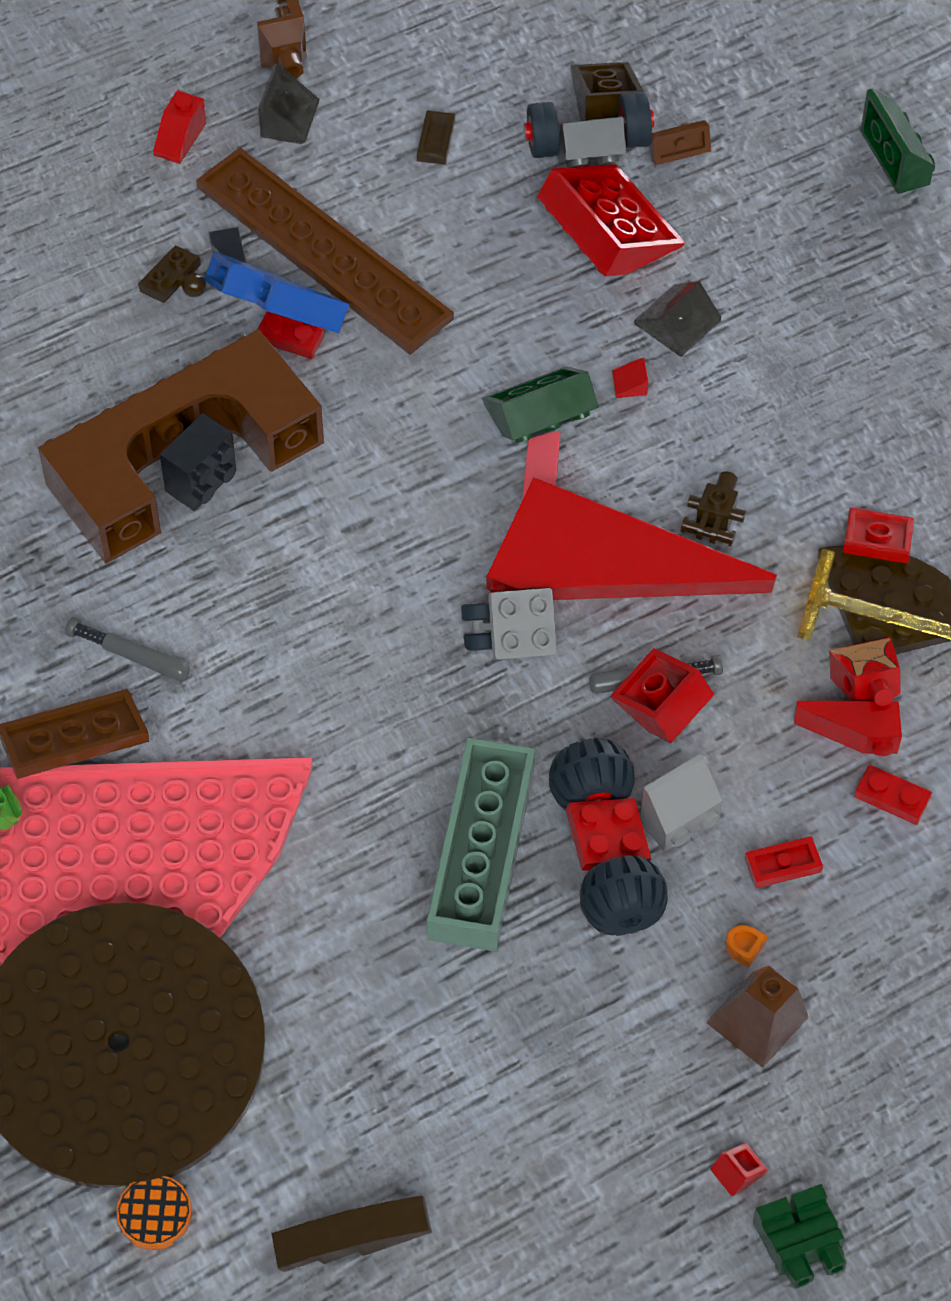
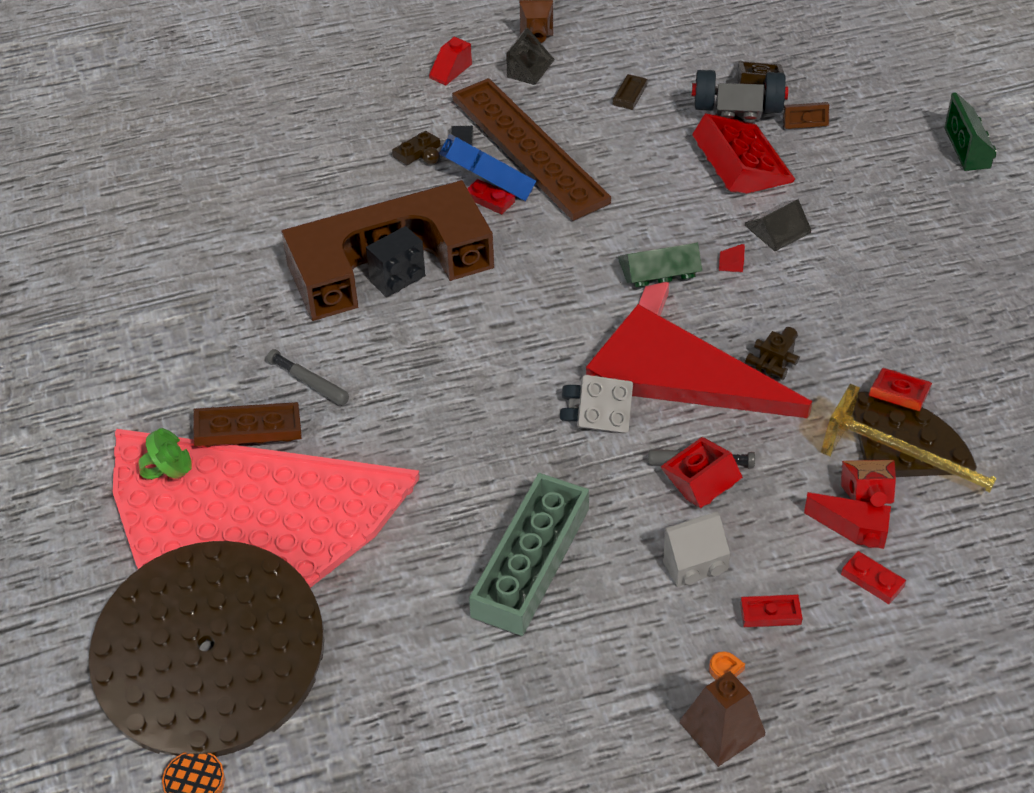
camera: 15 degrees right, 10 degrees down
black plate [549,738,668,936] -> none

